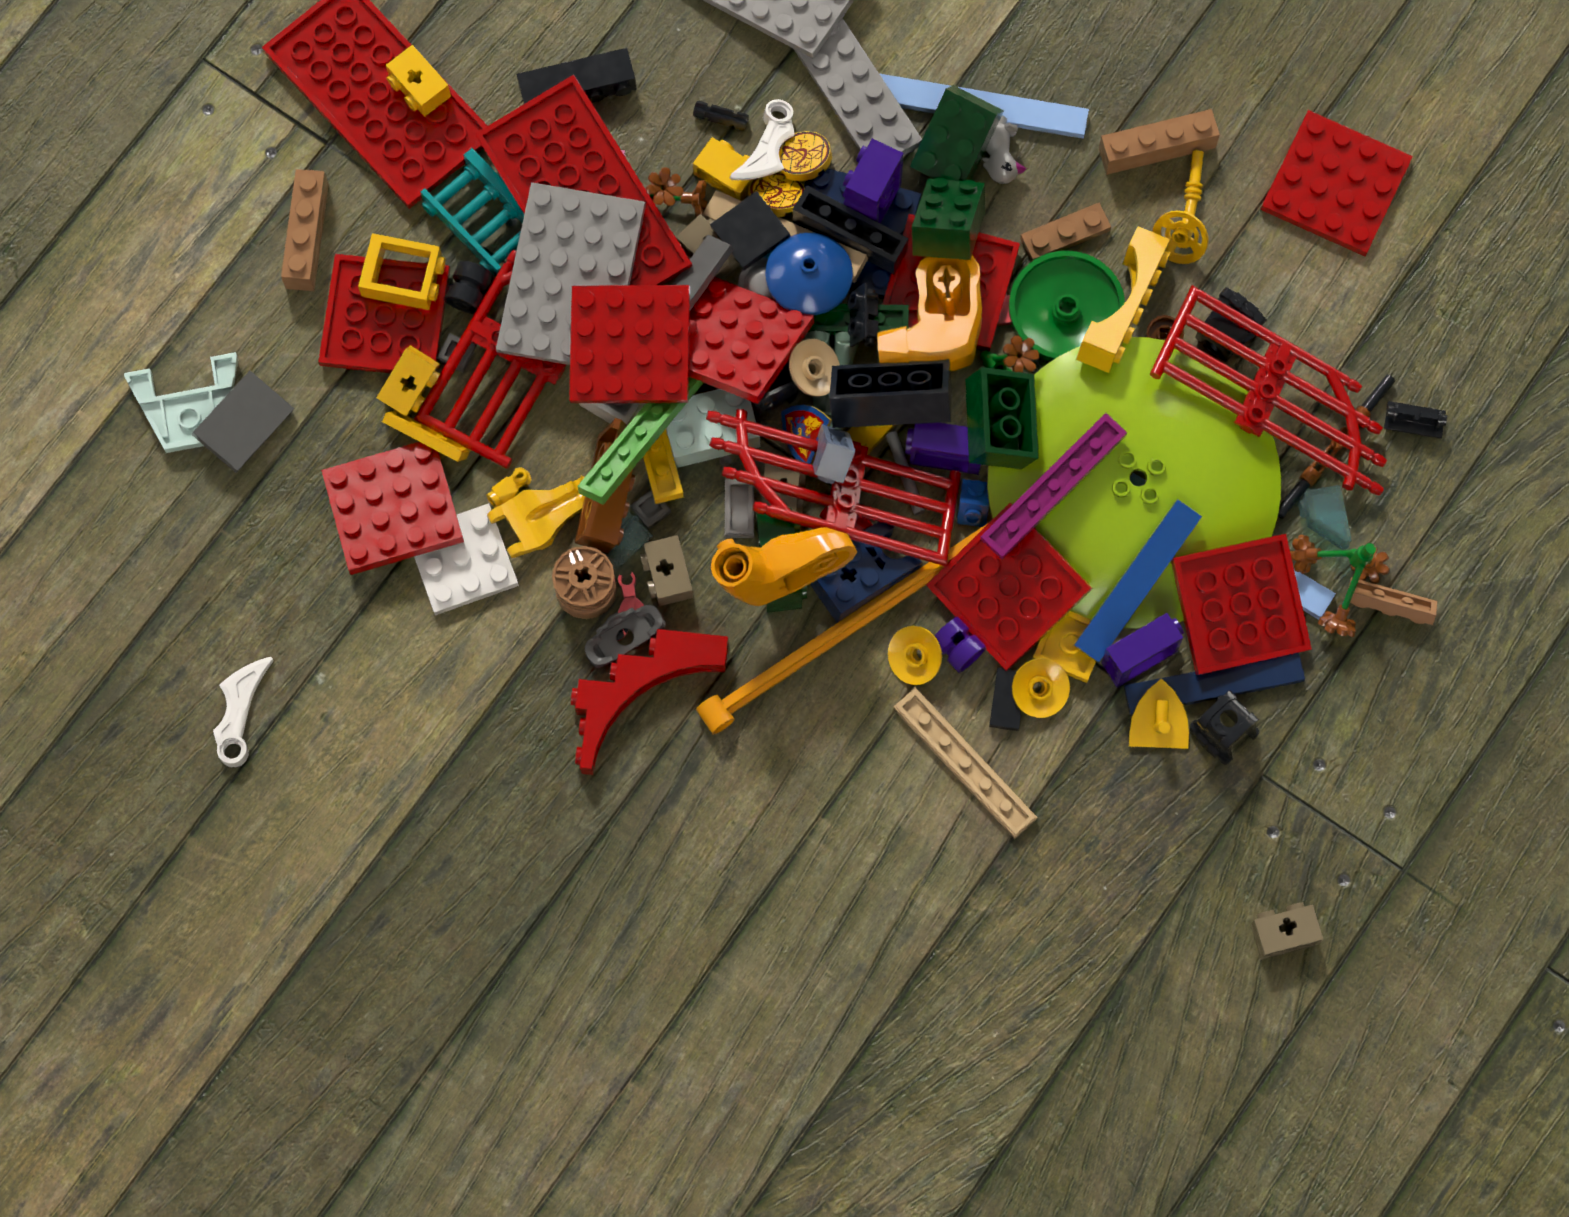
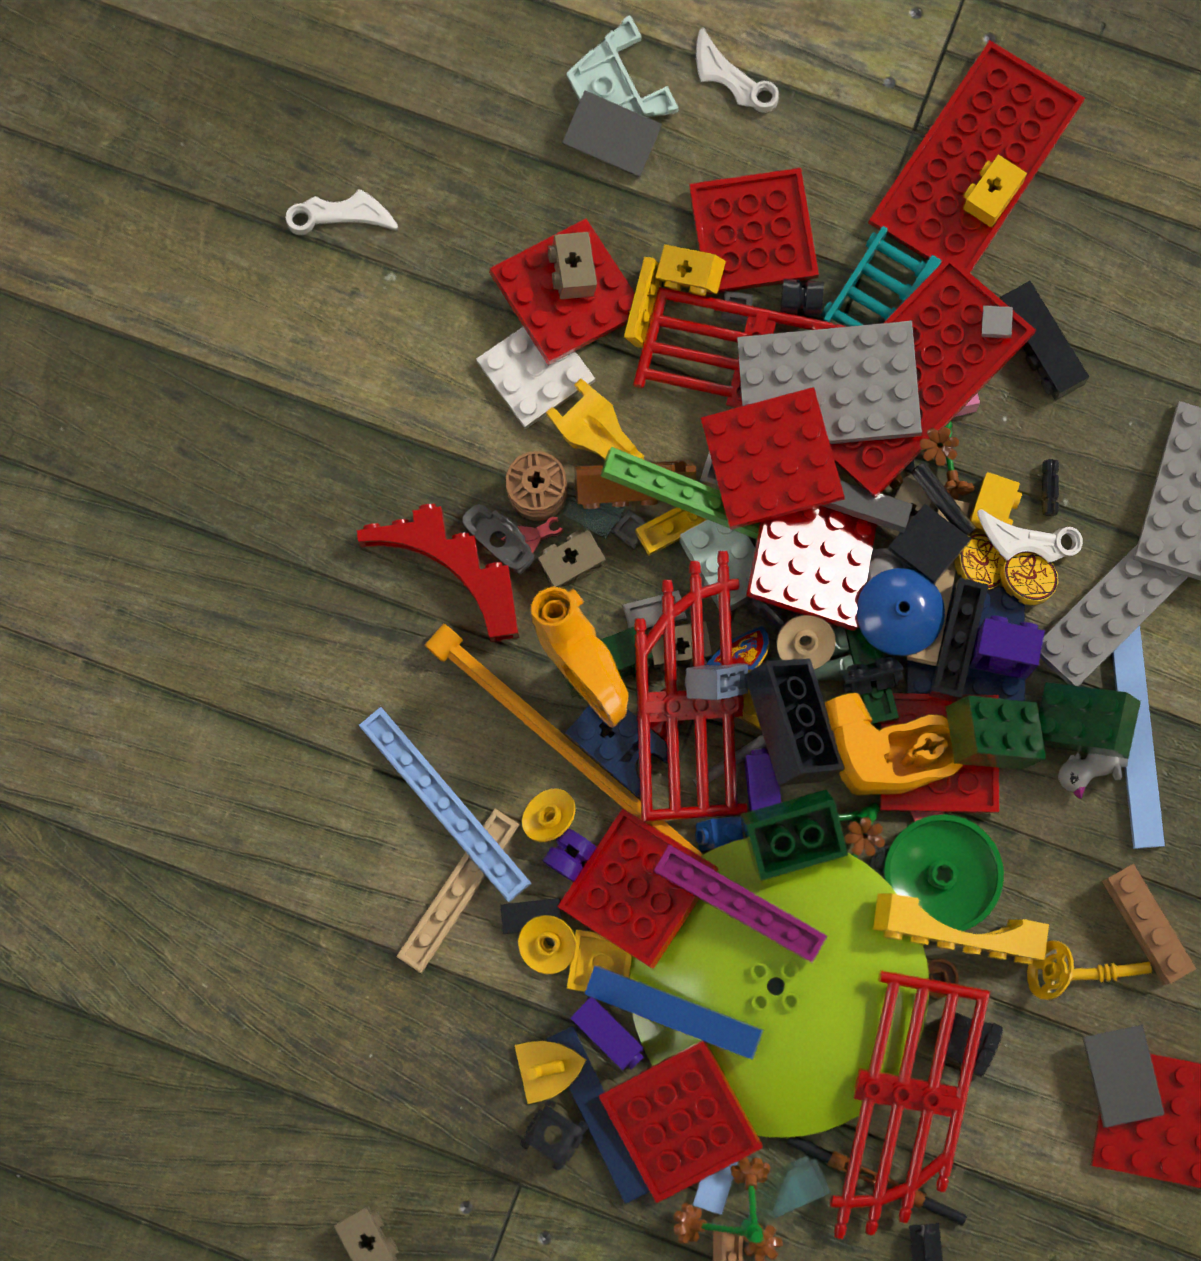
camera: 80 degrees right, 5 degrees up
medium nougat brick [281,169,329,291] -> none
yellow window [358,233,446,310] -> none
yellow arm [486,467,532,508] -> none
medium nougat plate [1020,202,1111,262] -> none
none -> light blue tile [359,707,532,902]
none -> dark tan brick [548,232,597,299]
none -> white piece [696,28,779,113]
none -> black axle [911,463,975,536]
none -> light grey tile [981,306,1013,338]
none -> dark grey tile [1082,1025,1165,1127]

